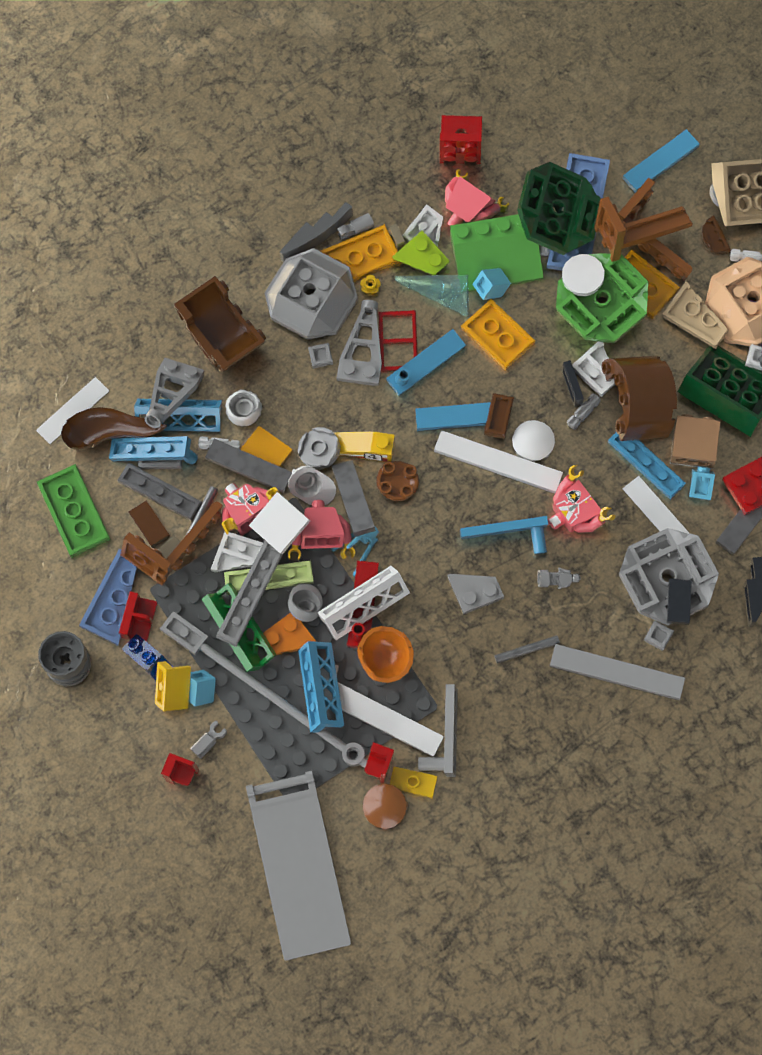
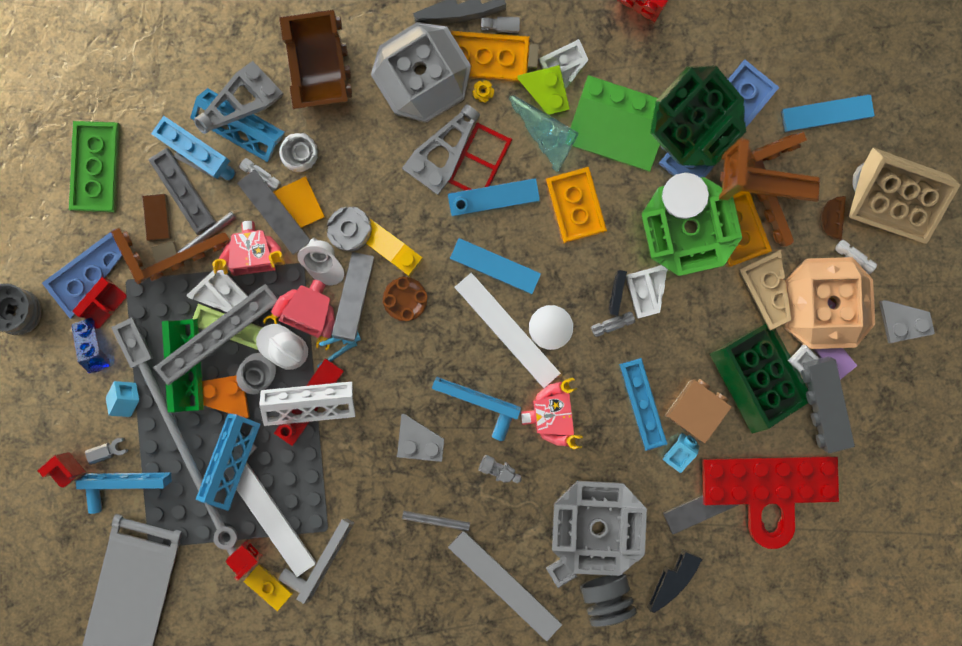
camera: 20 degrees right, 15 degrees up
white sticker [36,377,109,444] -> none
reddish brown animal [61,407,167,451] -> none
yellow panel [155,661,191,711] -> none
white tile [249,492,310,554] -> none
light grey tile [308,343,333,369] -> none
orange cylinder [357,625,414,683] -> none
dark orange dish [363,783,408,829] -> none
coral torso [445,169,509,226] -> none
medium azure panel [472,268,511,300] -> none
reddish brown tile [484,393,514,439] -> none
reddish brown cylinder [602,356,677,441] -> none
white sticker [622,476,689,534] -> none
black tile [667,579,692,625] -> none
none -> dark azure piece [76,472,172,514]
none -> white piece [256,324,308,370]
none -> dark grey wheel [580,573,637,627]

